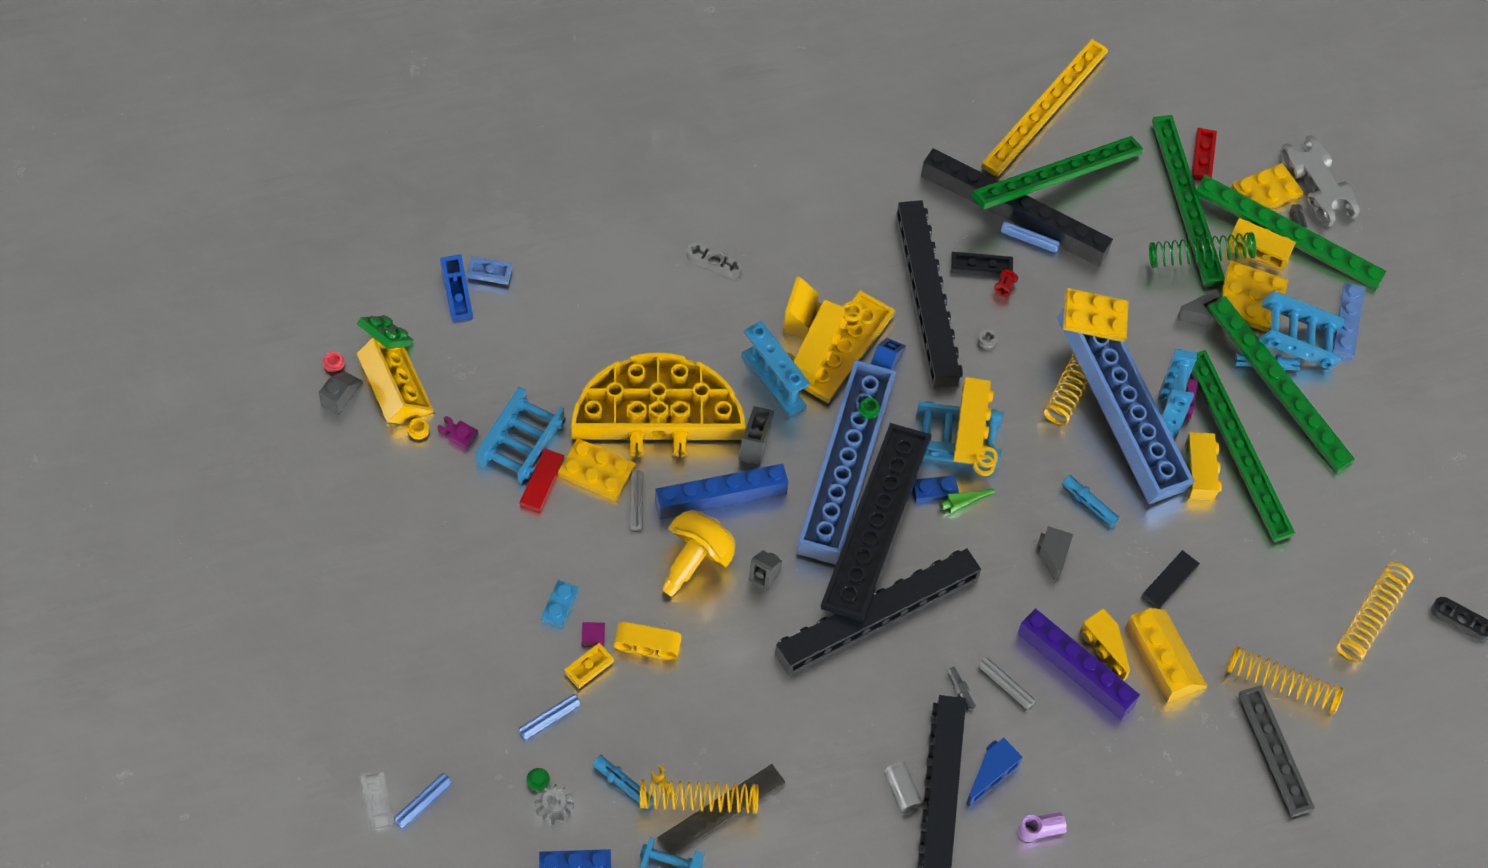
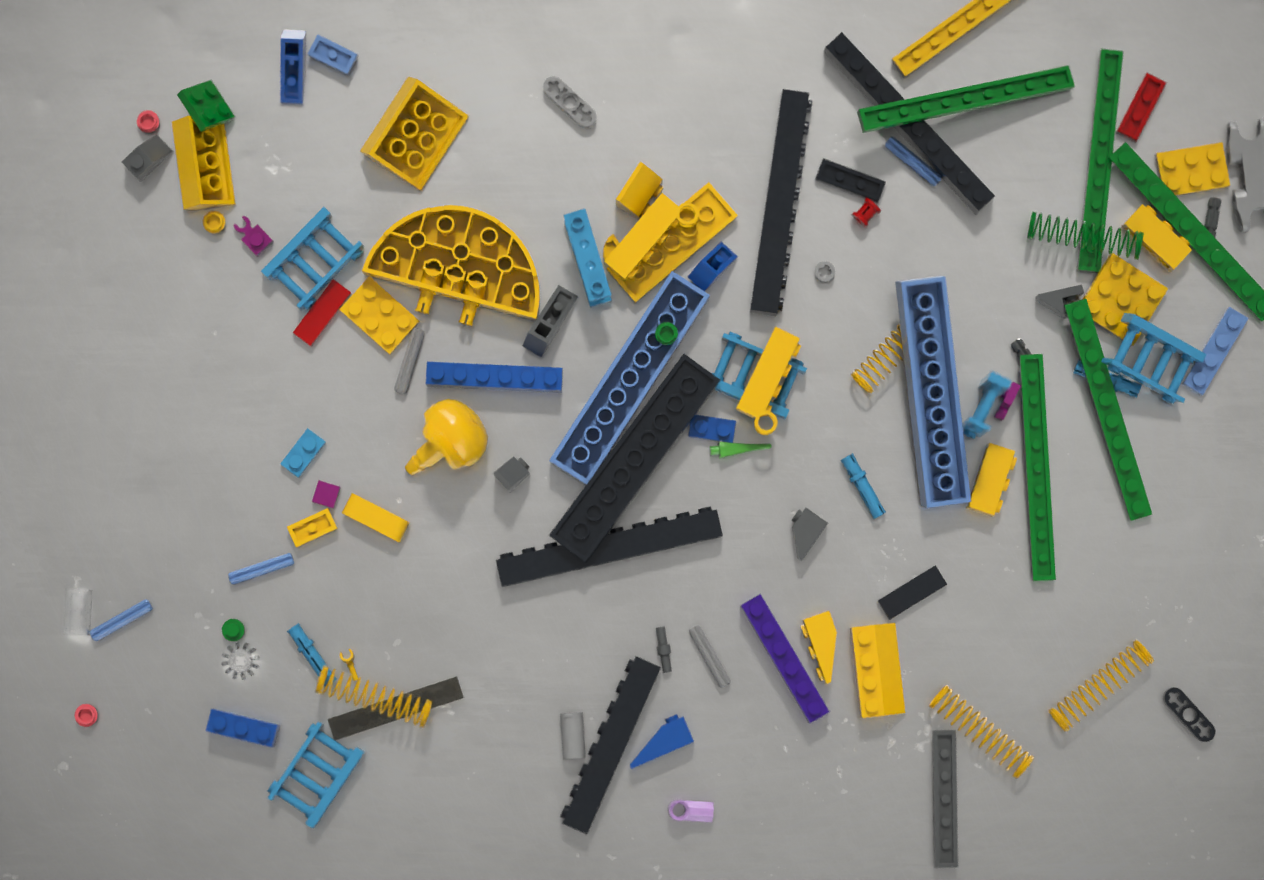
camera: 20 degrees right, 25 degrees up
yellow plate [1063,288,1128,342] -> none
none -> yellow slope [360,76,469,191]

